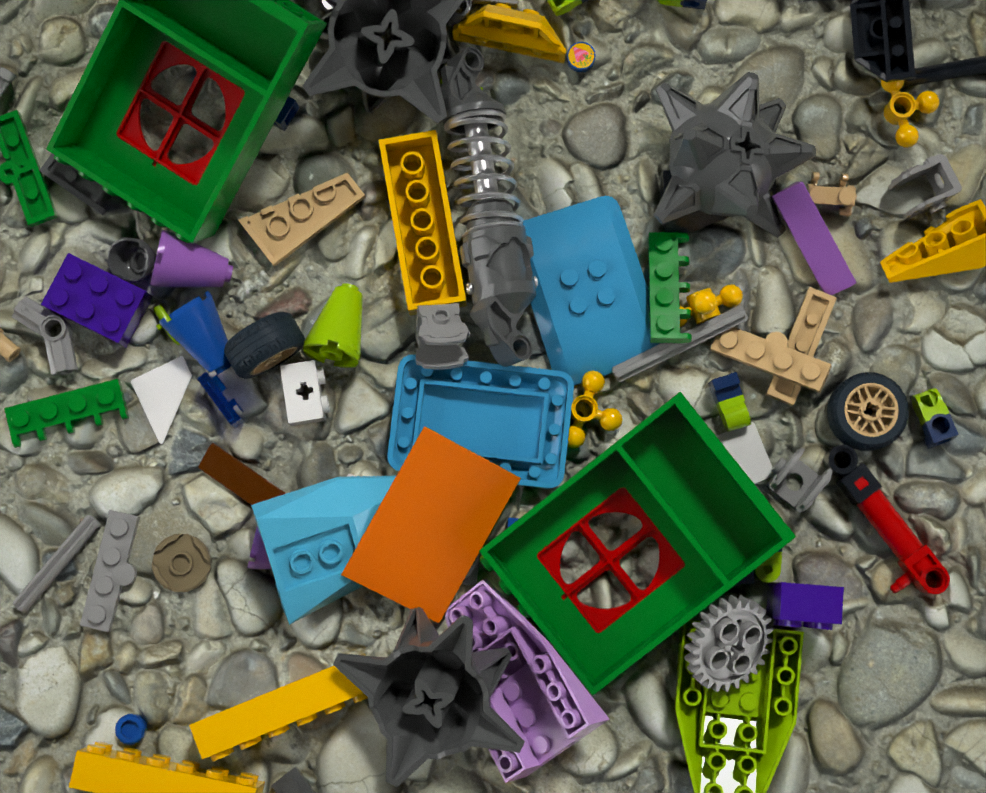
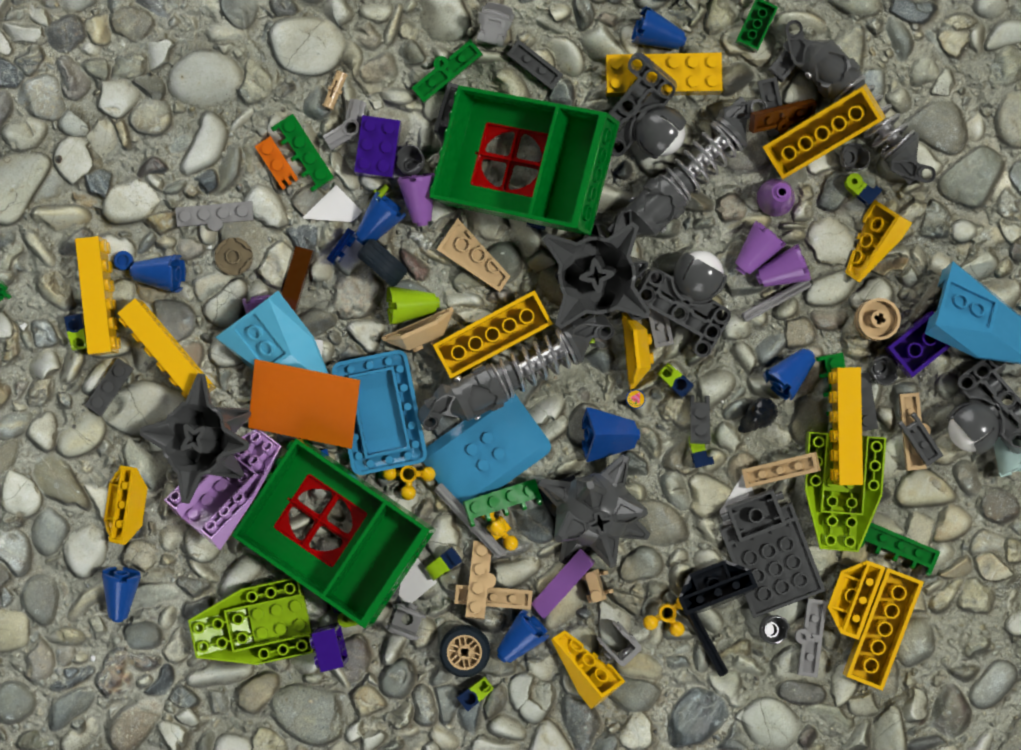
camera: 75 degrees right, 5 degrees up
light grey axle [13,515,100,612] -> none
white brick [280,360,330,426] -> none
light grey piece [415,303,470,369] -> none
light grey gear [684,595,773,692] -> none
red piece [823,445,950,594] -> none
none -> blue cone [129,254,186,293]
none -> orange hinge [255,136,299,190]
none -> tan wedge [381,307,454,353]
none -> blue cone [497,610,549,663]
none -> dark grey plate [507,39,563,91]
none -> blue slope [582,408,640,462]

